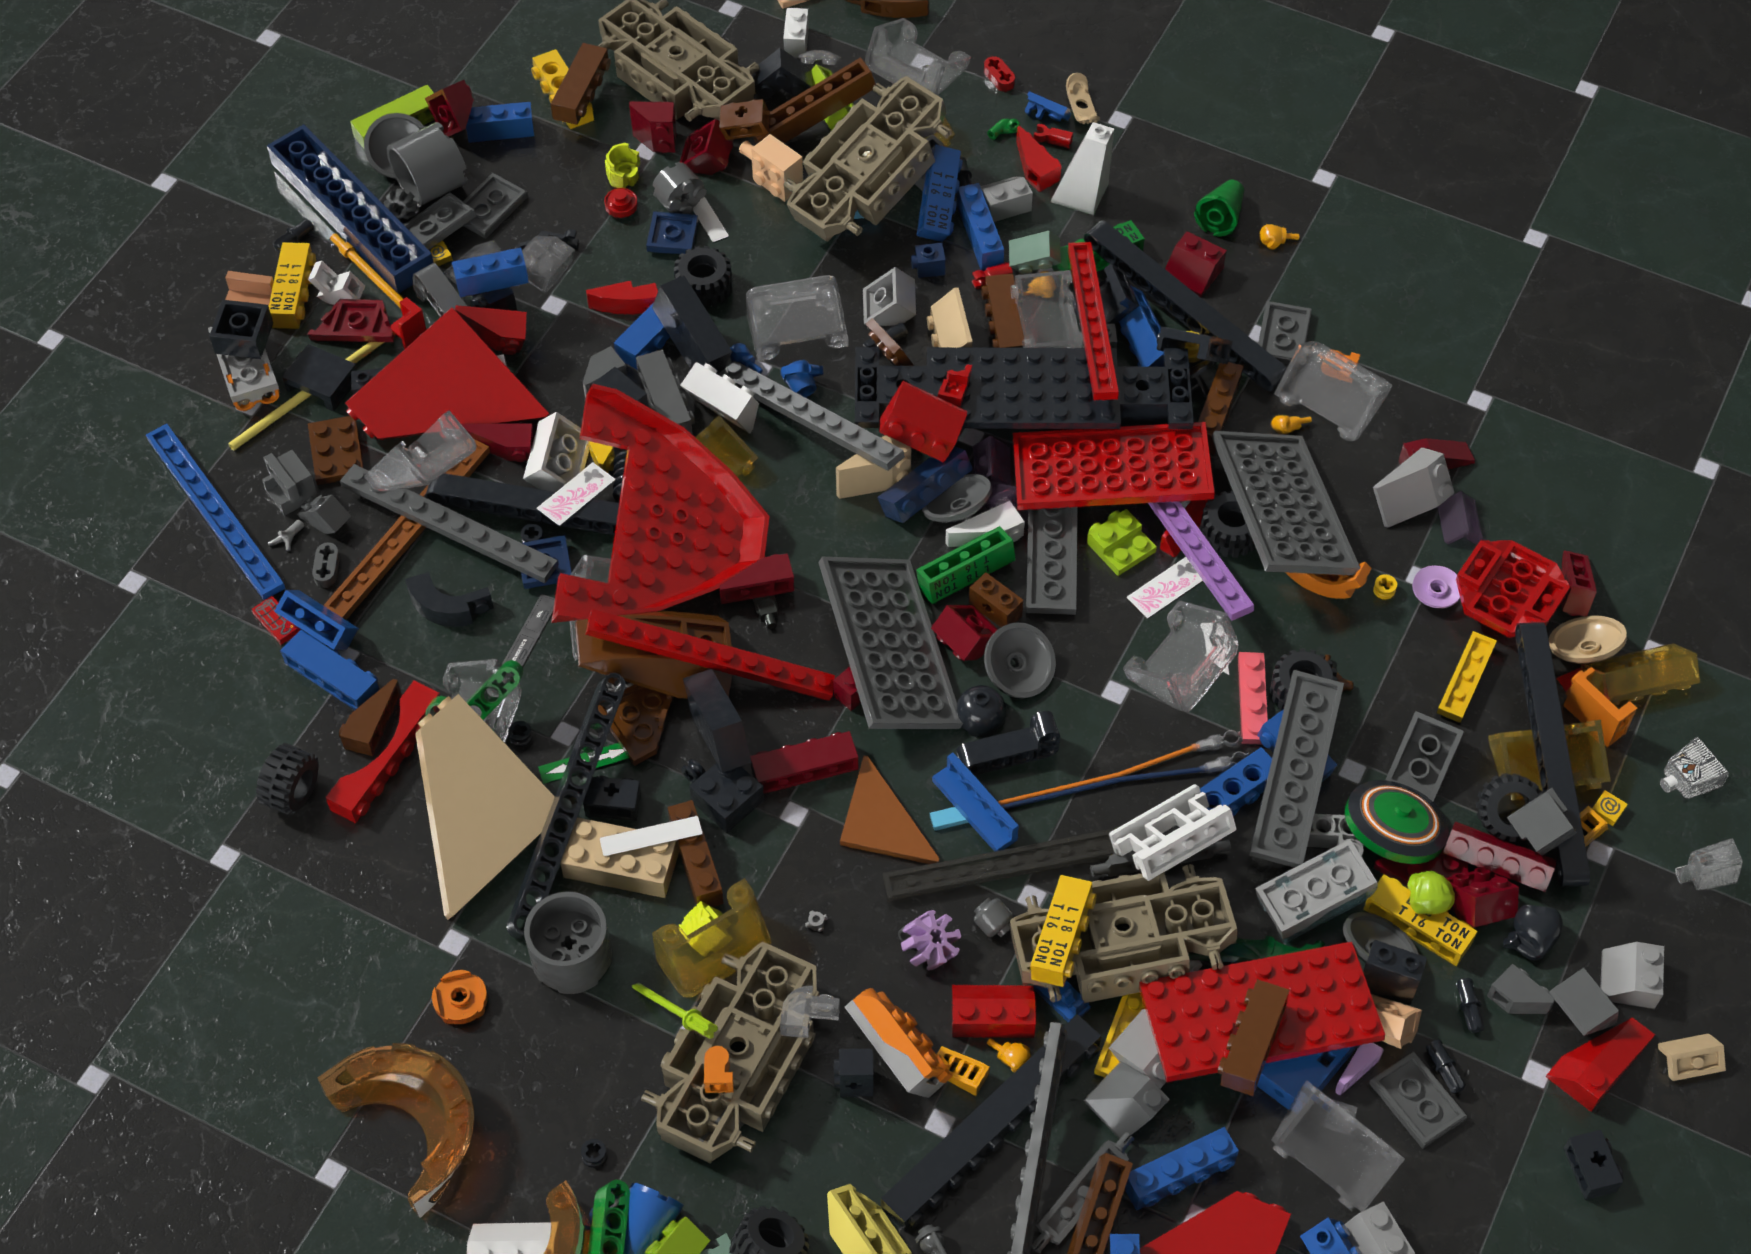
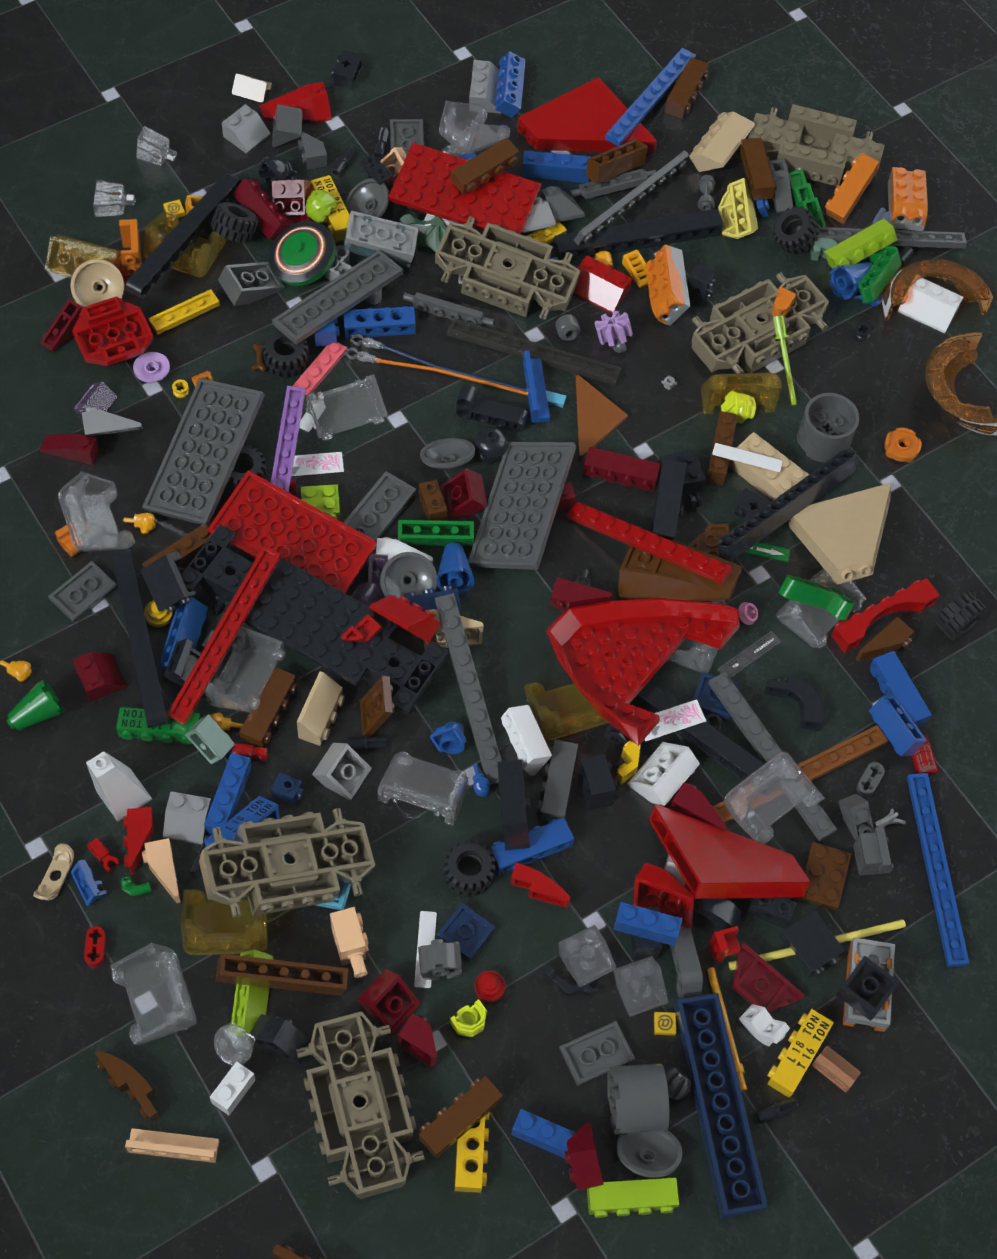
camera: 155 degrees left, 5 degrees up
dark grey tile [404,192,477,250] -> none
dark grey slope [583,346,627,397] -> none
reddish brown brick [719,99,770,140] -> none
clear brick [780,986,840,1038] -> none
yellow brick [1030,875,1096,987] -> none
white fence [1109,784,1237,881] -> none
dark grey plate [1507,788,1577,856] -> none
none -> light nougat slope [142,838,181,903]
none -> blue cone [436,542,474,595]
none -> bright pink hat [738,602,758,625]

